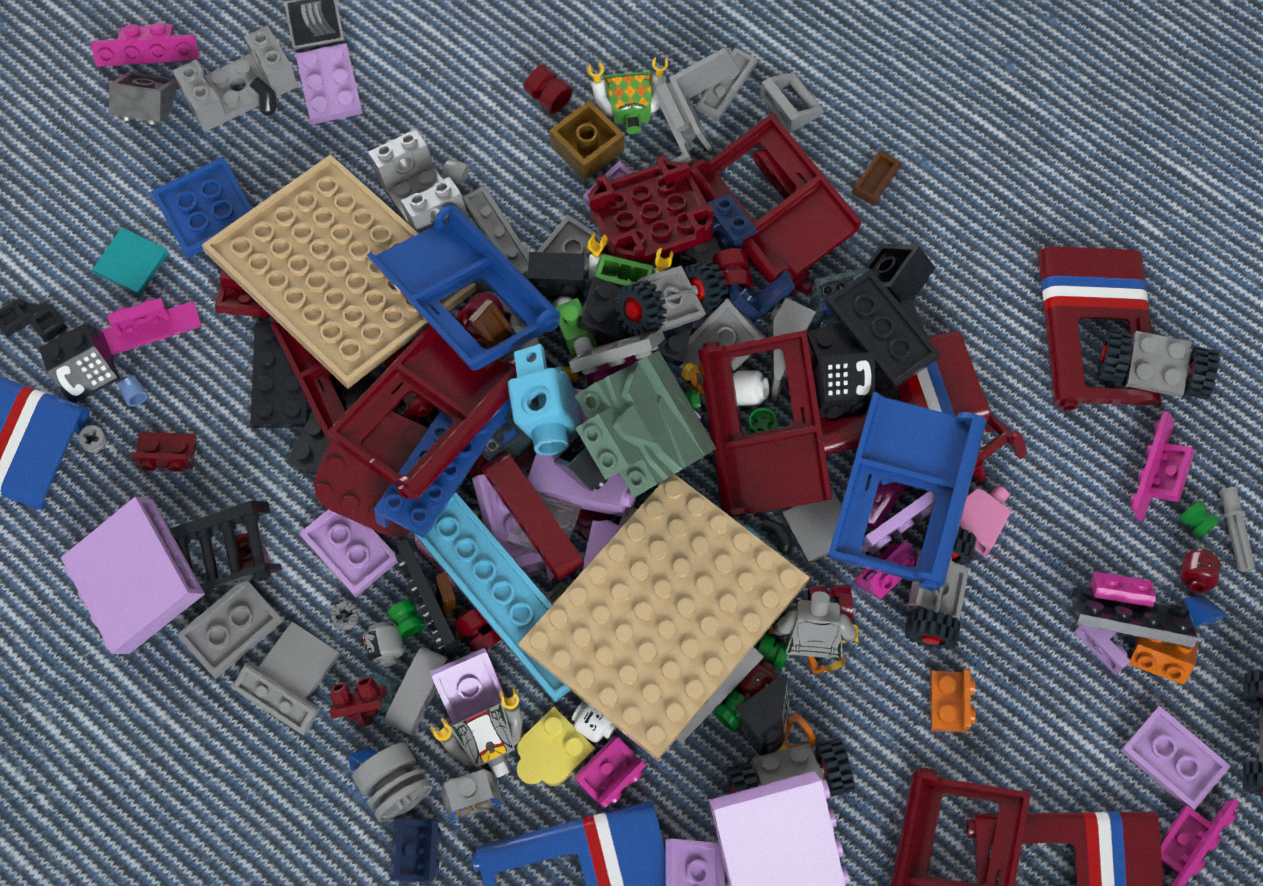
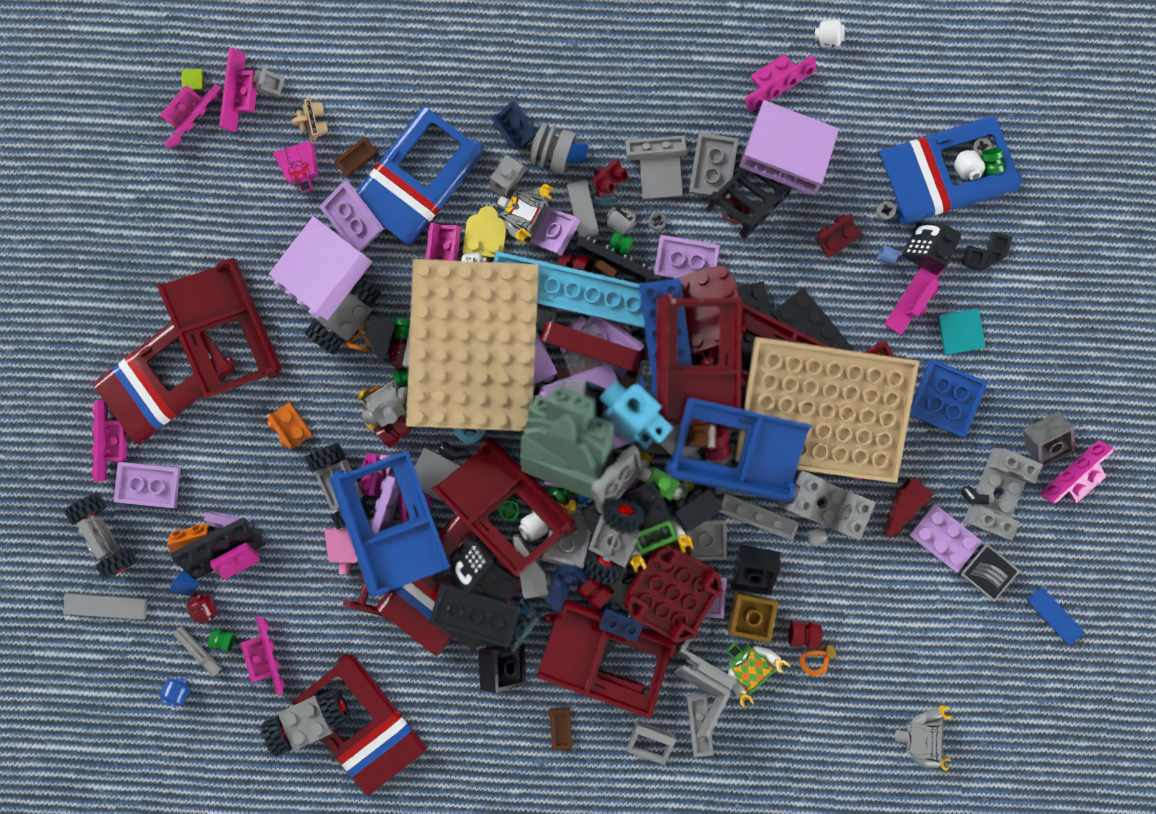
camera: 150 degrees right, 20 degrees up
none -> black slope [731,545,780,595]
none -> dark pink bracket [745,54,817,113]
none -> orange piece [799,645,836,676]
none -> dark red slope [883,477,933,539]

